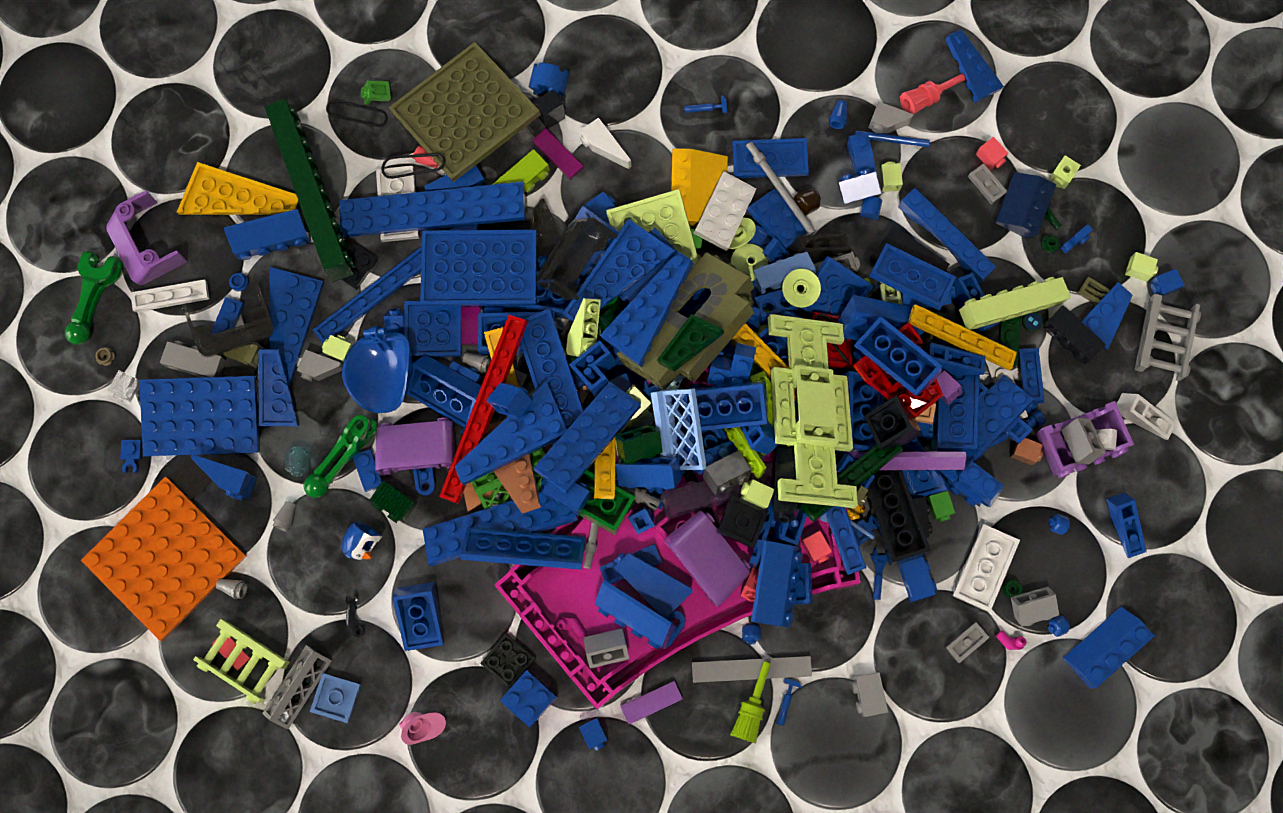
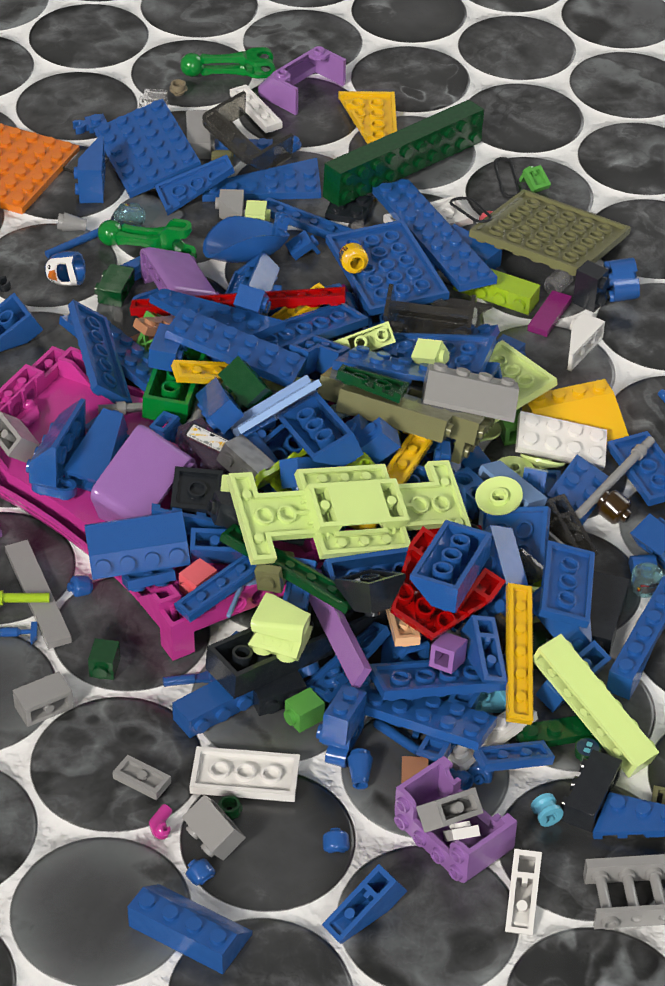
camera: 65 degrees right, 35 degrees down
blue slope [224,209,311,260] -> none
blue plate [404,301,462,358] -> none
none -> blue bar [45,228,98,258]
none -> dark green brick [88,638,121,680]
none -> sticker [184,423,229,453]
none -> yellowish green piece [248,592,313,663]
none -> yellow head [339,243,368,274]
none -> blue cone [347,748,373,789]
none -> yellowish green brick [411,338,450,364]
none -> light grey slope [422,362,519,423]
none -> medium azure wheel [531,793,564,827]
none -> clear light blue head [630,562,663,598]

